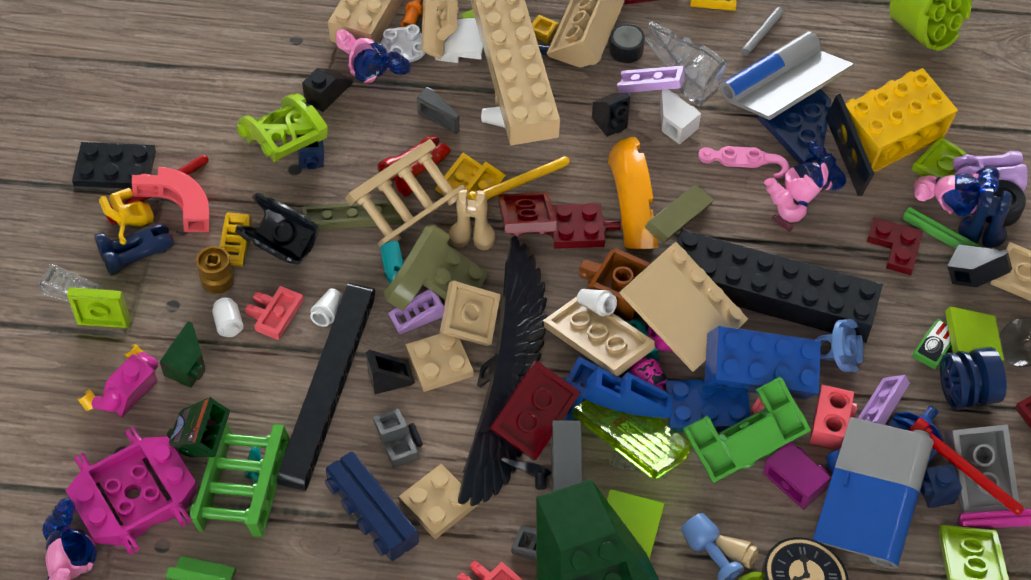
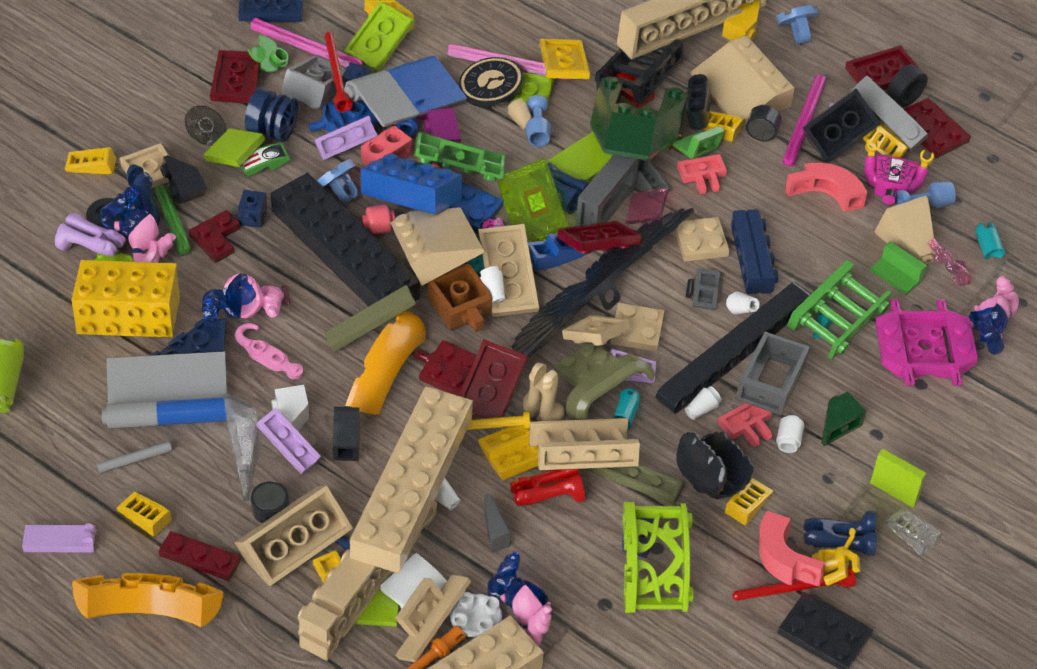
camera: 150 degrees left, 5 degrees down
dark pink torso [77,344,158,417] -> none
dark green torso [167,397,231,457] -> none
pearl gold wheel [196,246,234,294] -> none
black slope [302,68,353,112] -> none
black slope [366,350,415,394] -> none
black bar [501,457,551,490] -> none
blue slope [585,367,673,418] -> none
black piece [826,94,874,196] -> none
none -> dark blue brick [237,190,267,228]
none -> coral head [361,205,395,236]
none -> dark blue piece [529,161,590,214]
none -> clear pink piece [625,189,668,225]
none -> white cone [726,291,759,315]
none -> dark grey piece [735,332,810,416]

